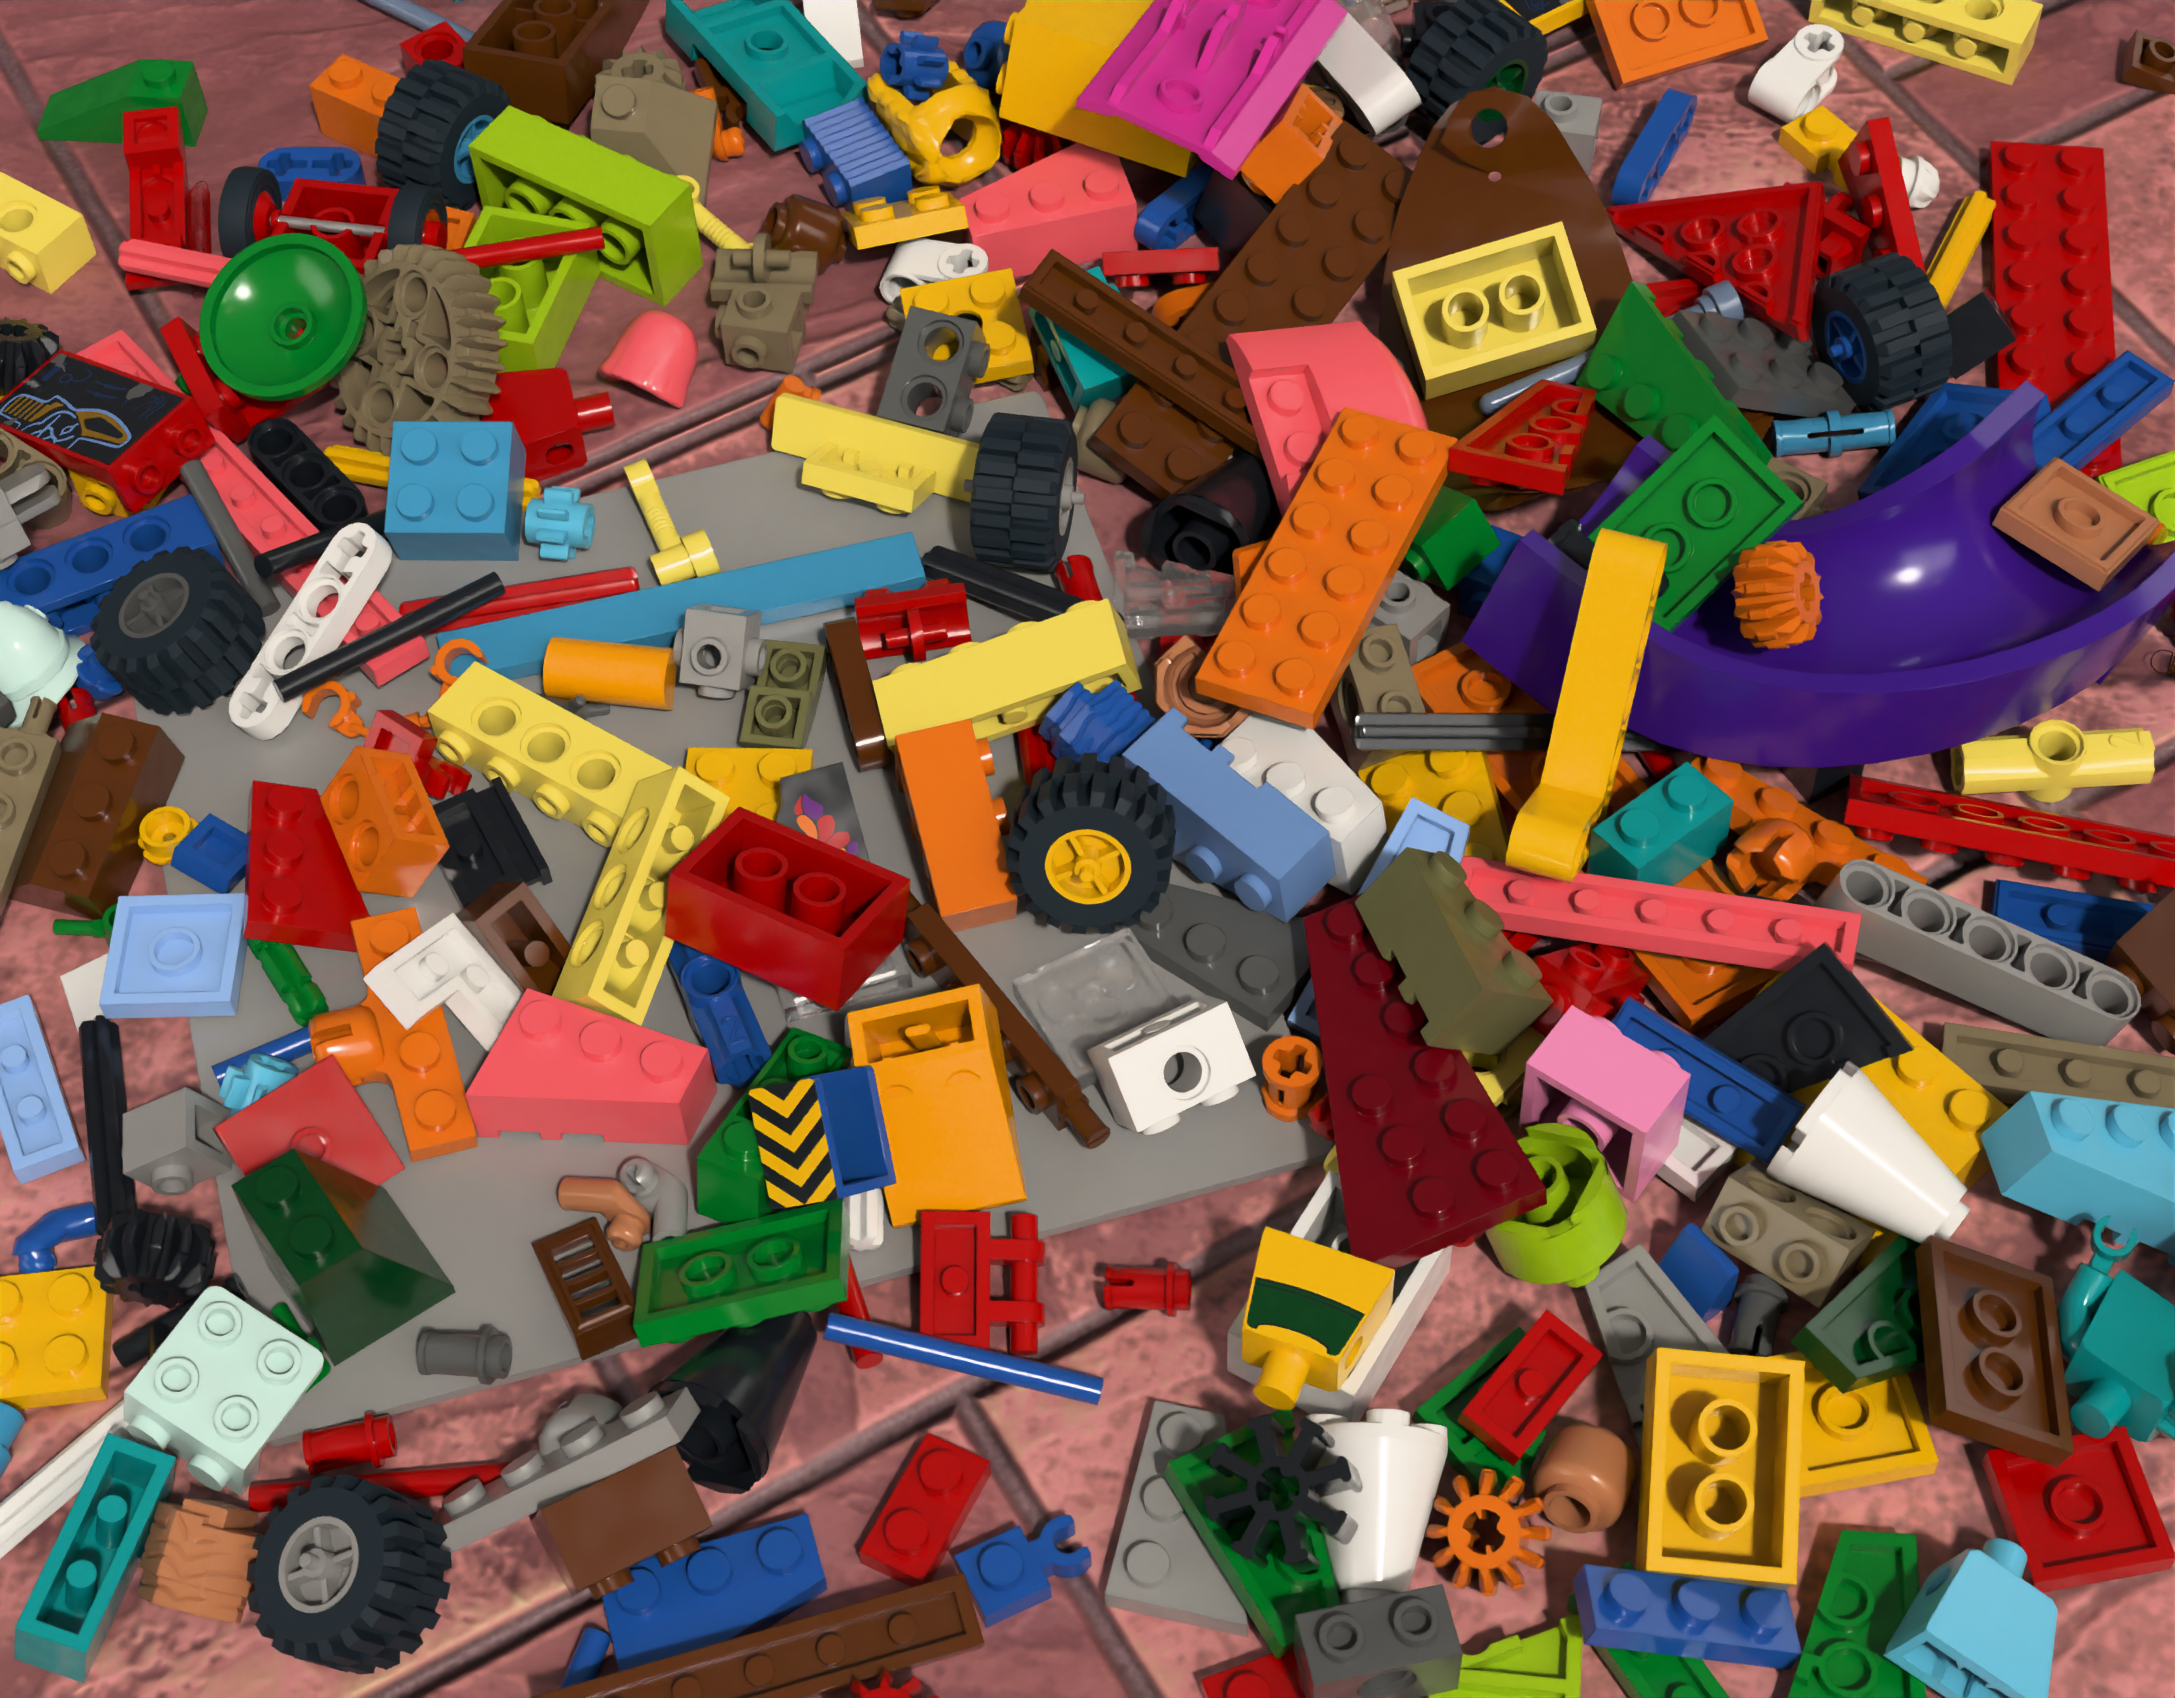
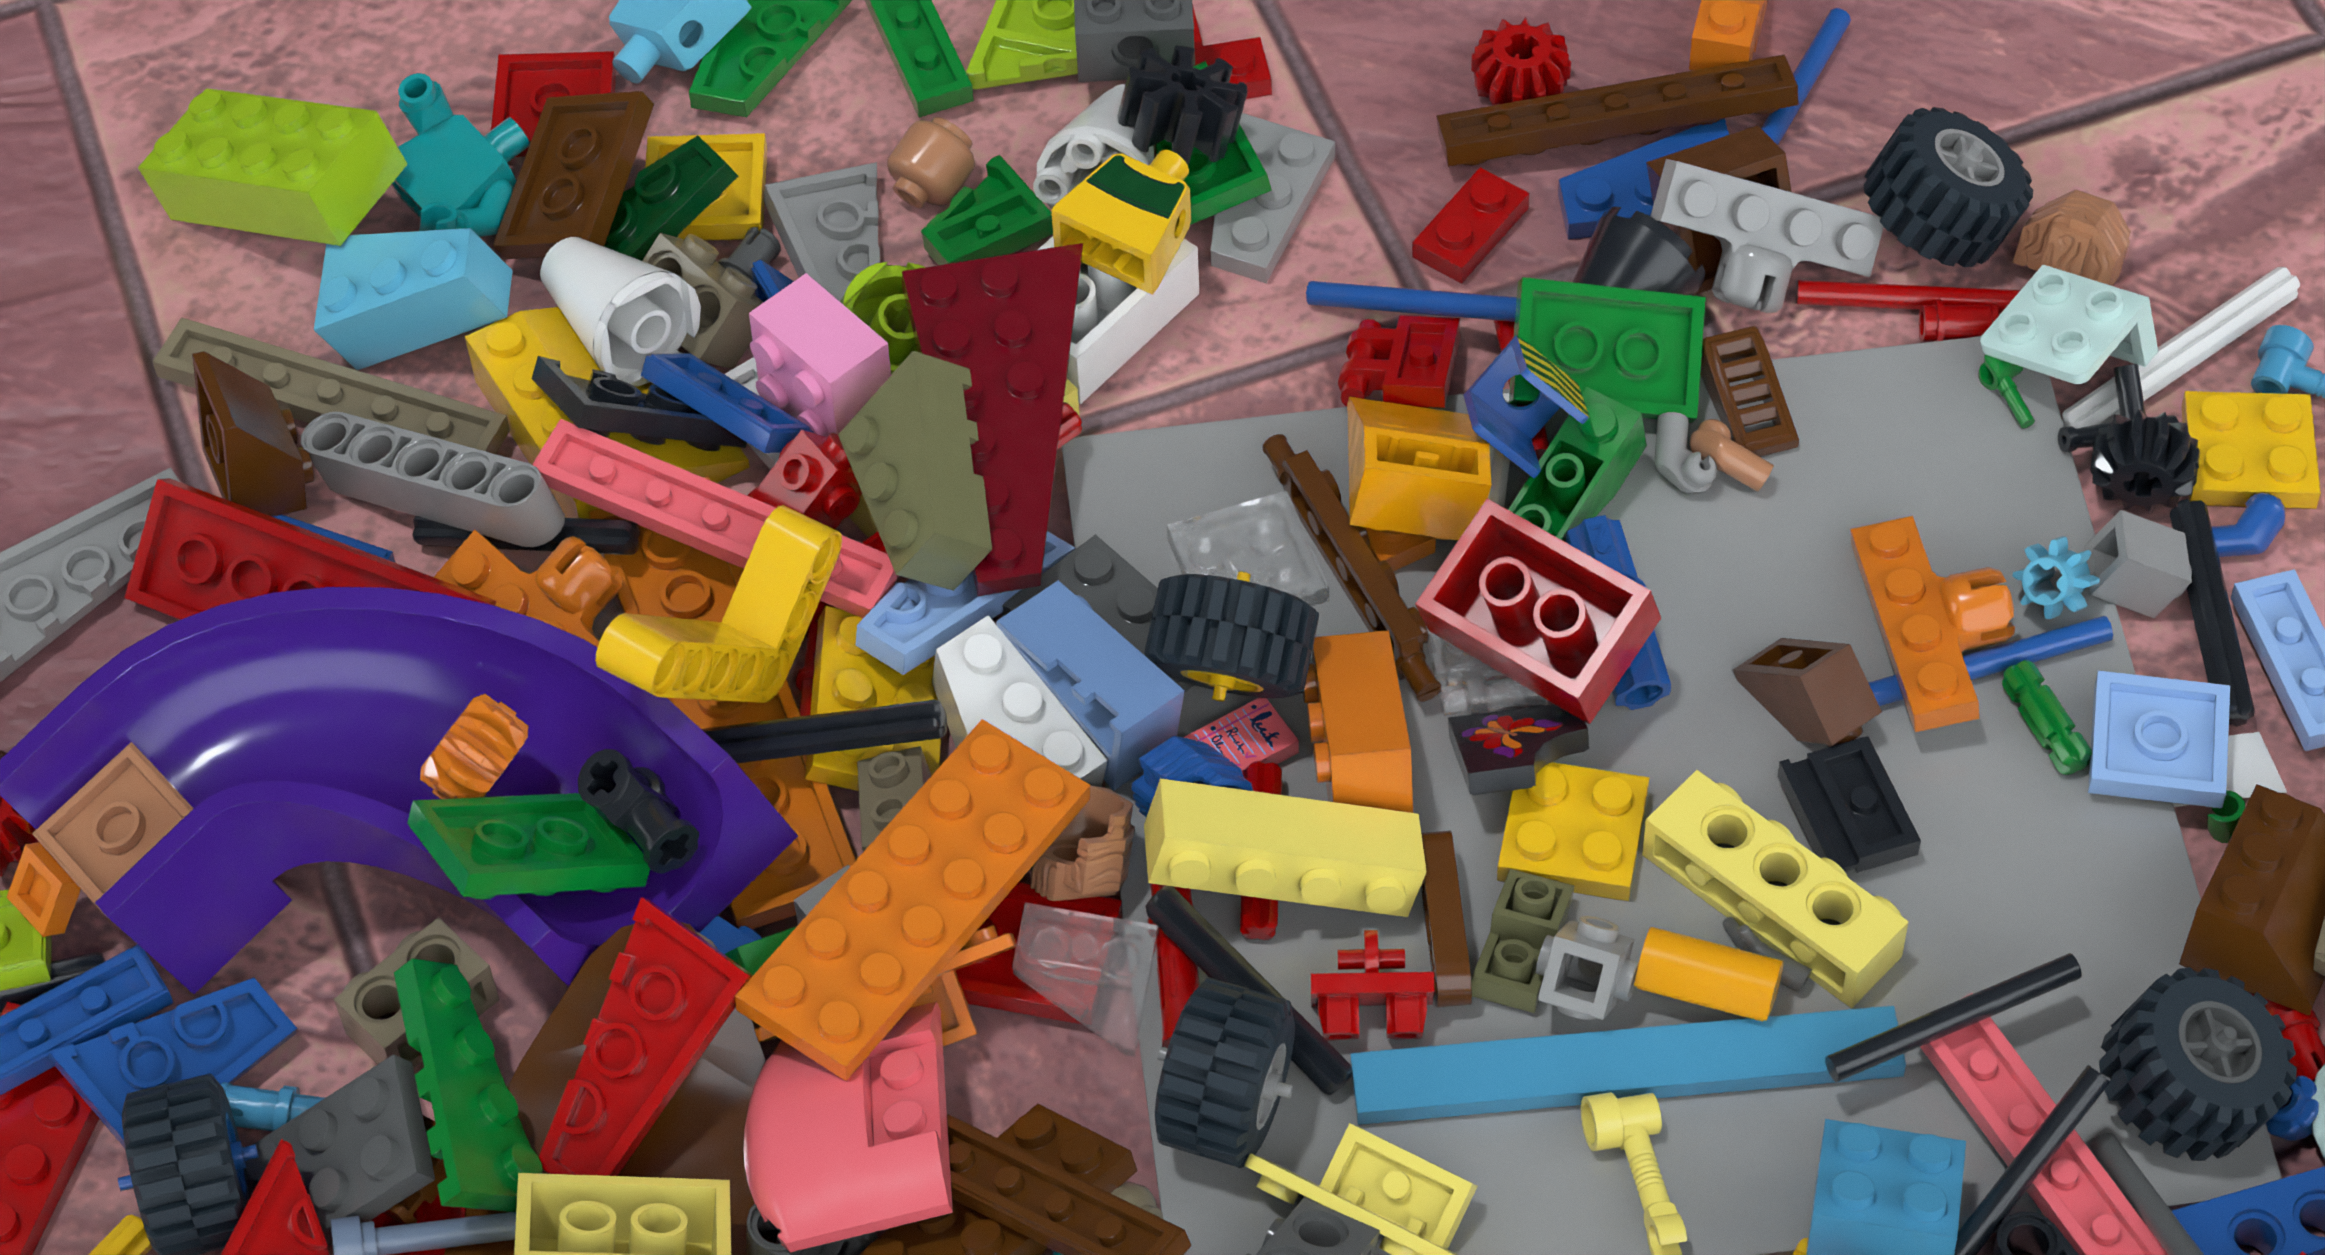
camera: 170 degrees left, 0 degrees up
teal brick [14,1433,176,1683] -> none
yellow plate [138,806,198,866] -> none
blue plate [170,813,247,894] -> none
plate [212,1054,405,1186] -> none
white beam [228,522,392,741] -> none
dark green slope [231,1148,455,1367] -> none
red wing [243,780,370,952] -> none
orange piece [302,638,489,739] -> none
orange brick [320,746,450,898] -> none
red plate [363,710,472,799] -> none
white plate [363,913,523,1053] -> none
red axle [399,566,640,636] -> none
dark grey pin [417,1328,512,1385] -> none
coral wedge [465,988,717,1145] -> none
medium azure gear [524,486,596,561] -> none
light yellow brick [552,766,730,1026] -> none
blue plate [954,1515,1092,1628] -> none
white brick [1087,995,1256,1135] -> none
red pin [1104,1261,1192,1317] -> none
black cone [1141,452,1278,592] -> none
orange bush [1261,1036,1323,1122] -> none
orange gear [1425,1469,1552,1596] -> none
red plate [1457,1309,1604,1467] -> none
blue plate [1573,1564,1802,1670] -> none
teal brick [1587,762,1734,886] -> none
yellow brick [1635,1347,1805,1590] -> none
black brick [1946,287,2019,380] -> none

